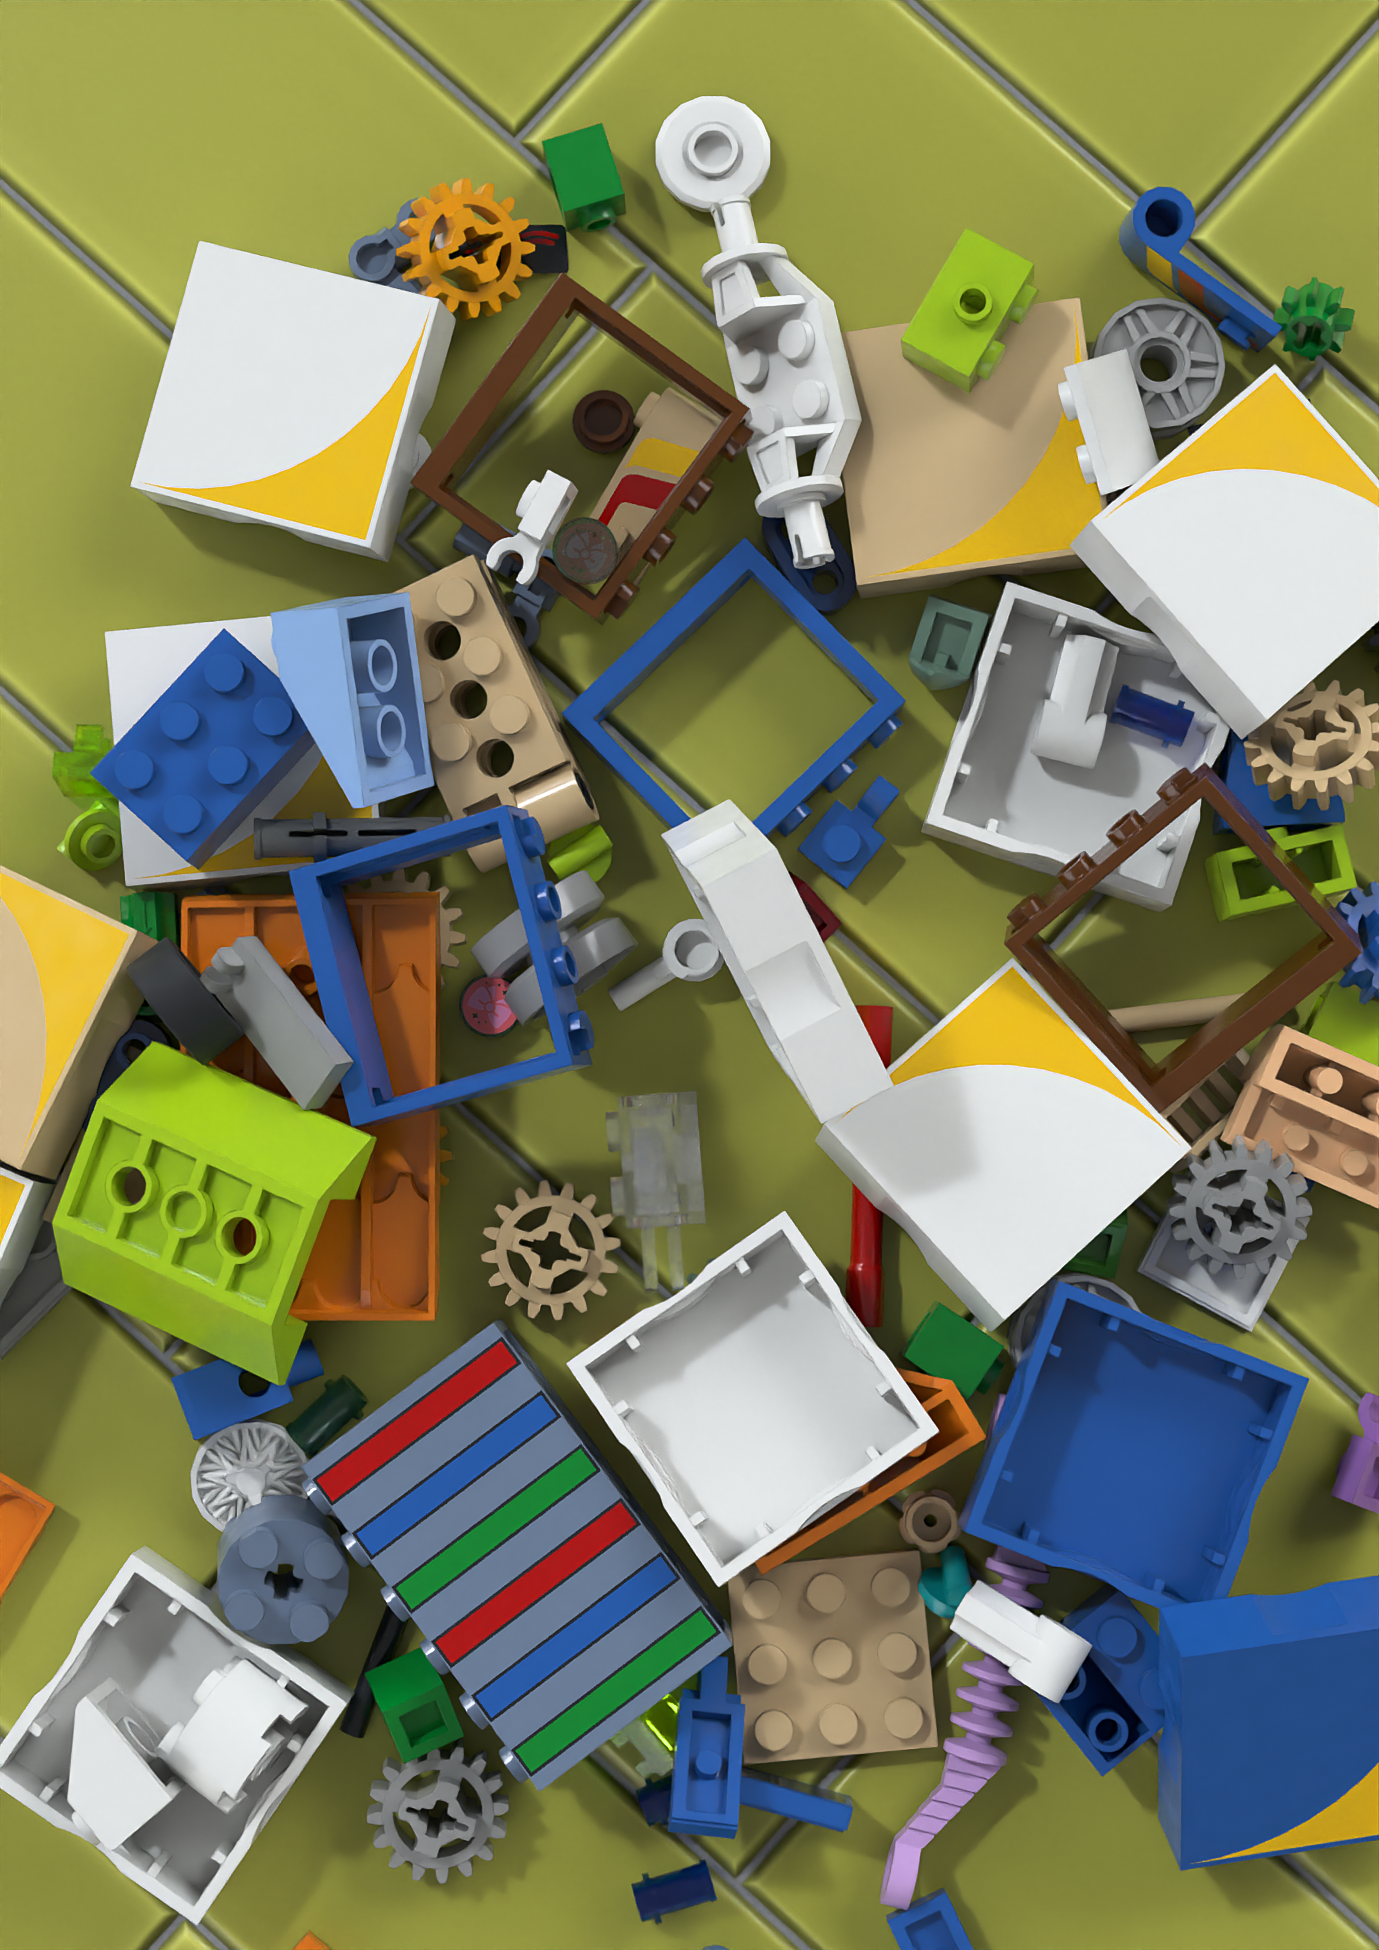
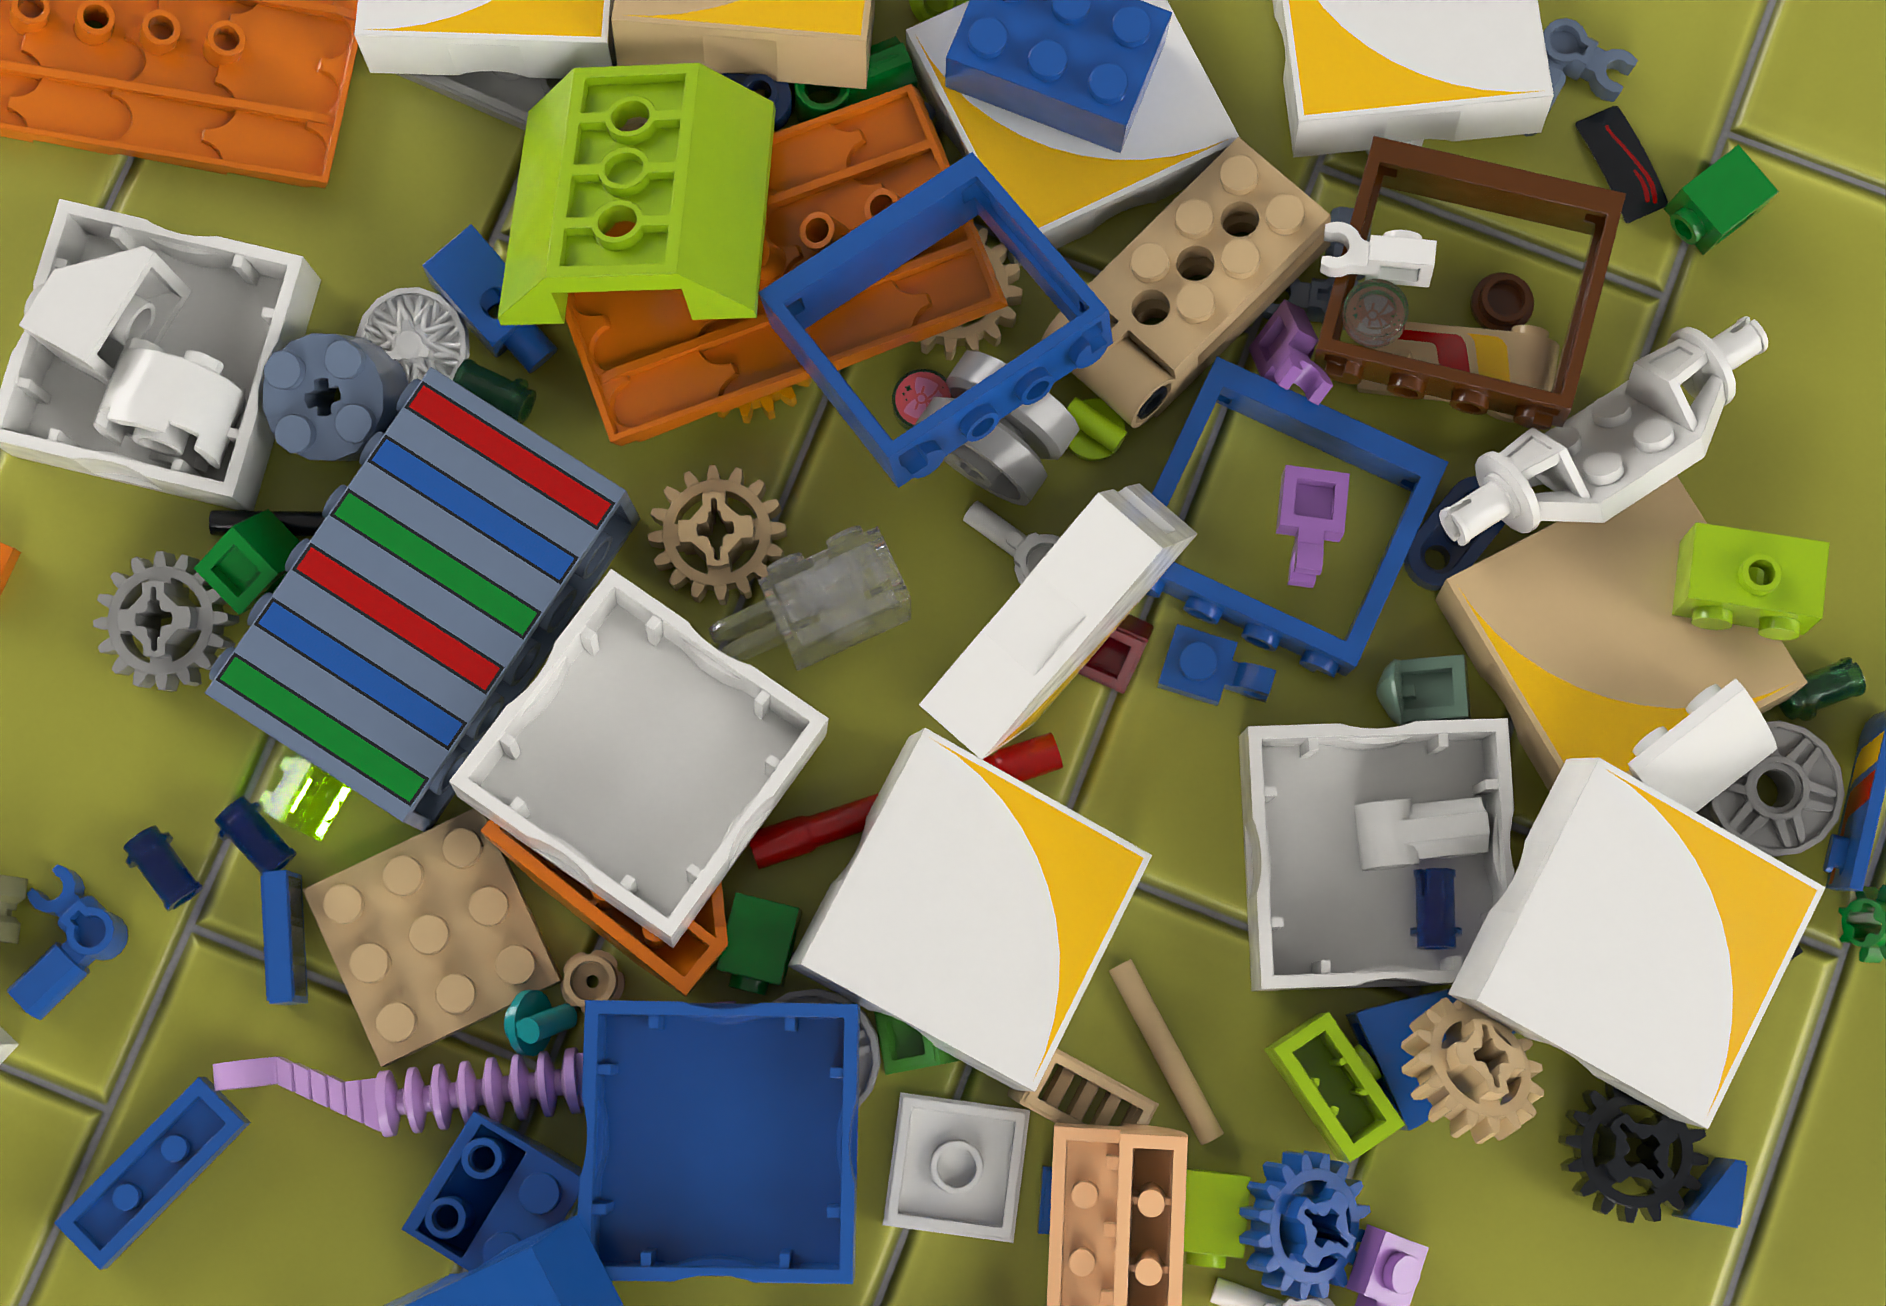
camera: 65 degrees right, 5 degrees down
black tyre [127,937,244,1065] -> none
light grey hinge [199,936,354,1110] -> none
dark grey pin [254,812,451,863] -> none
light blue slope [271,592,434,808] -> none
light orange gear [396,178,535,321] -> none
white wheel [656,96,770,212] -> none
blue hinge [668,1656,745,1839] -> none
white piece [950,1580,1093,1704] -> none
reddish brown window [1004,762,1362,1114] -> none
light grey gear [1167,1135,1312,1279] -> none
none -> medium lavender plate [1248,299,1333,405]
none -> medium lavender plate [1276,465,1350,588]
none -> clear green pin [1779,657,1866,721]

